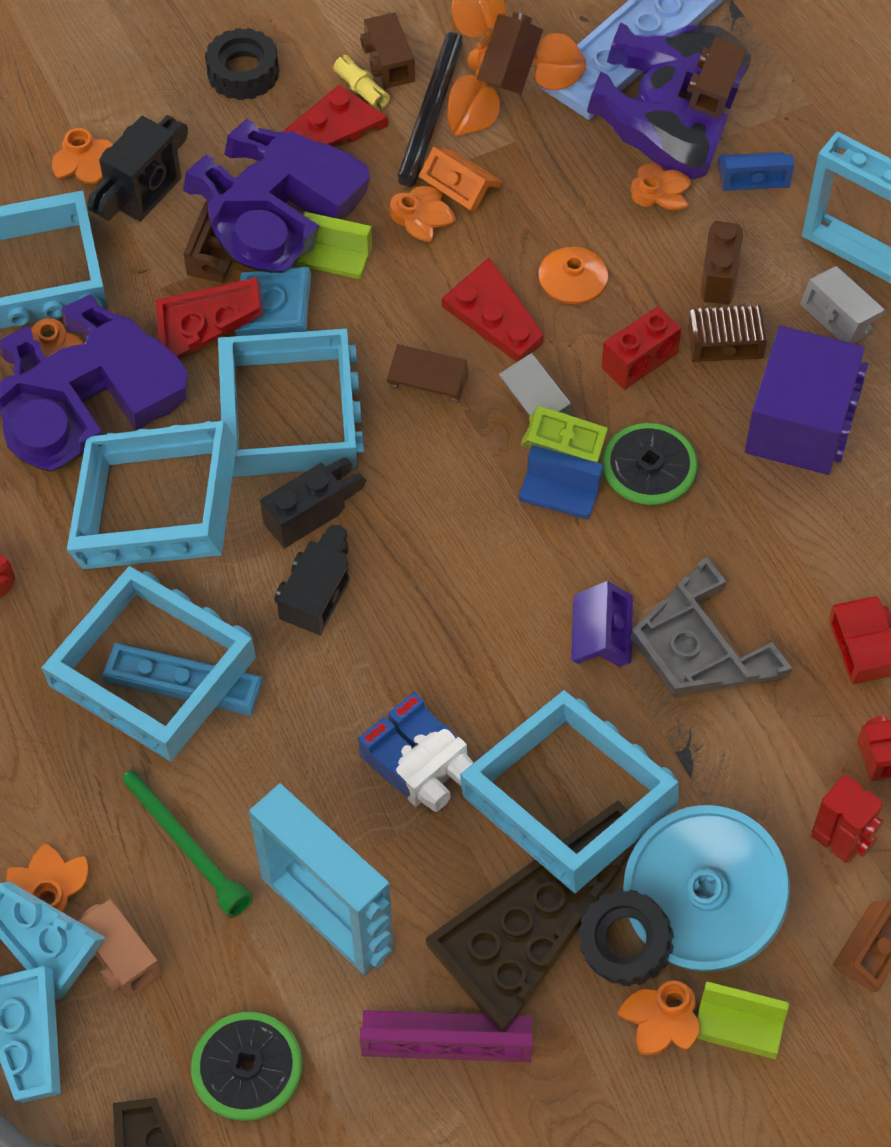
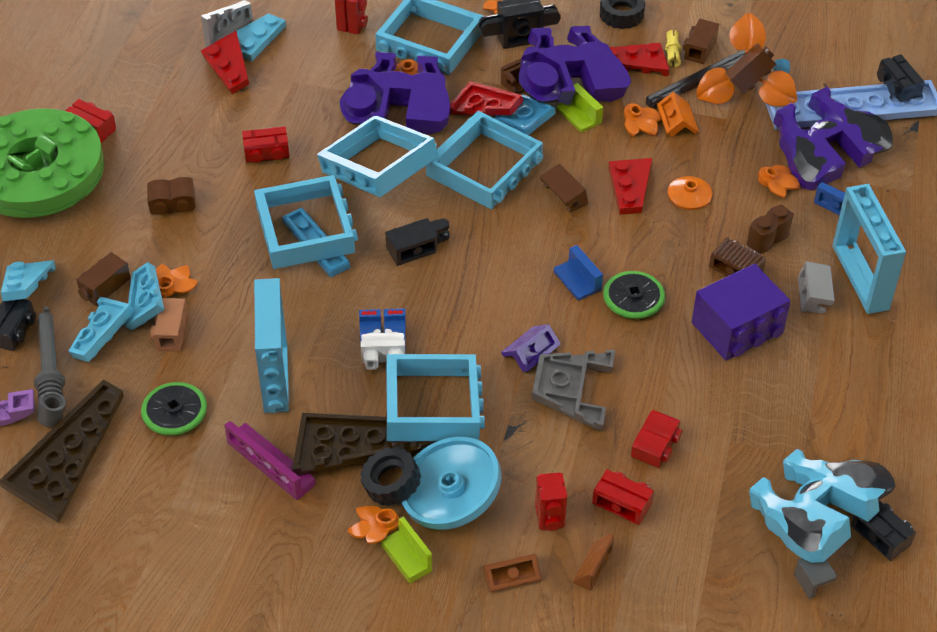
camera: 40 degrees right, 10 degrees down
green piece [122,770,254,918] -> none
black hinge [260,457,367,549] -> none
light grey hinge [499,353,575,417] -> none
lime hinge [520,405,608,463] -> none
red brick [601,306,682,390] -> none
reddish brown brick [686,36,747,119] -> none

